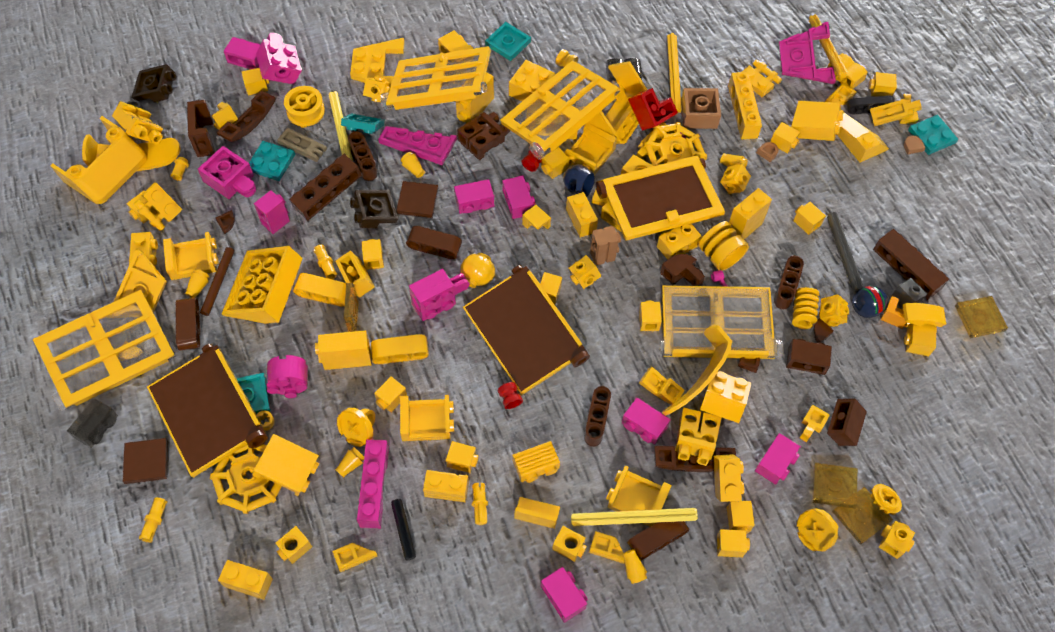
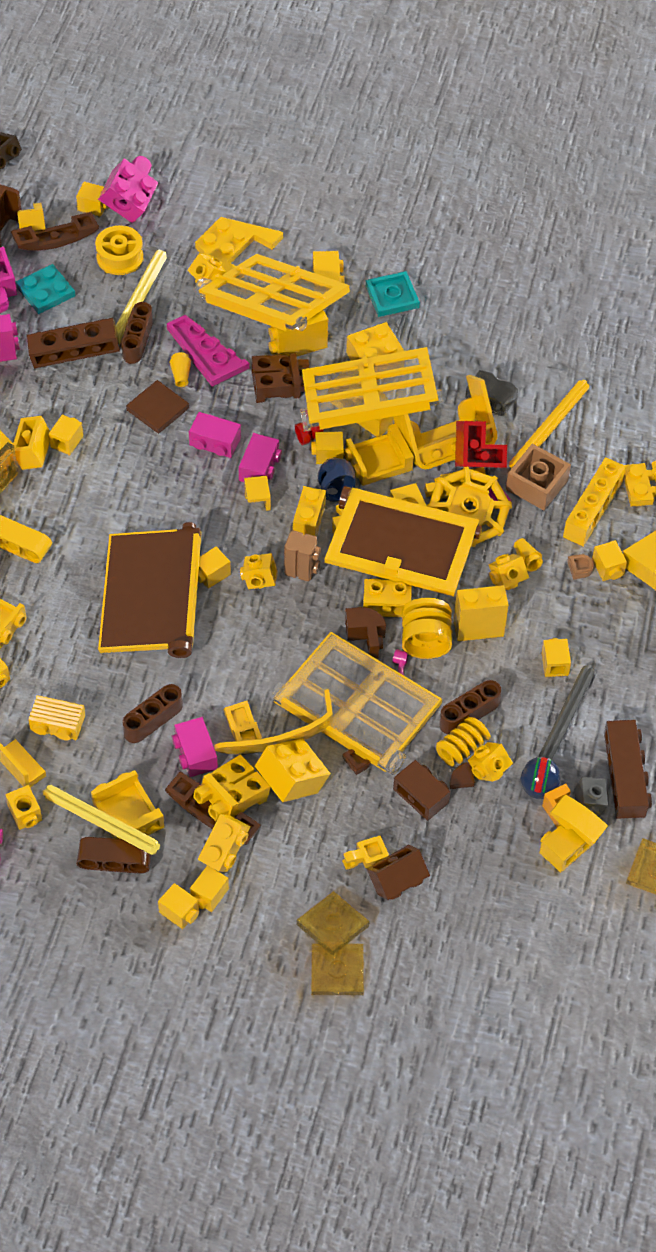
camera: 35 degrees right, 5 degrees down
dark pink brick [224,37,260,69] -> none
dark tan hinge [277,128,327,162] -> none
yellow pin [313,245,338,280] -> none
teal plate [341,113,385,134] -> none
dark brown plate [350,190,398,228] -> none
reddish brown beam [406,226,462,259] -> none
dark pink brick [409,269,470,321] -> none
yellow plant [460,253,495,288] -> none
red wheel [497,382,523,409] -> none
yellow wheel [555,49,578,67] -> none
yellow tile [589,531,625,564] -> none
yellow cone [623,549,647,584] -> none
yellow brick [639,300,662,331] -> none
dark pink brick [755,433,801,485] -> none
yellow tile [797,508,838,552] -> none
yellow gear [870,484,902,515] -> none
yellow brick [879,521,915,559] -> none

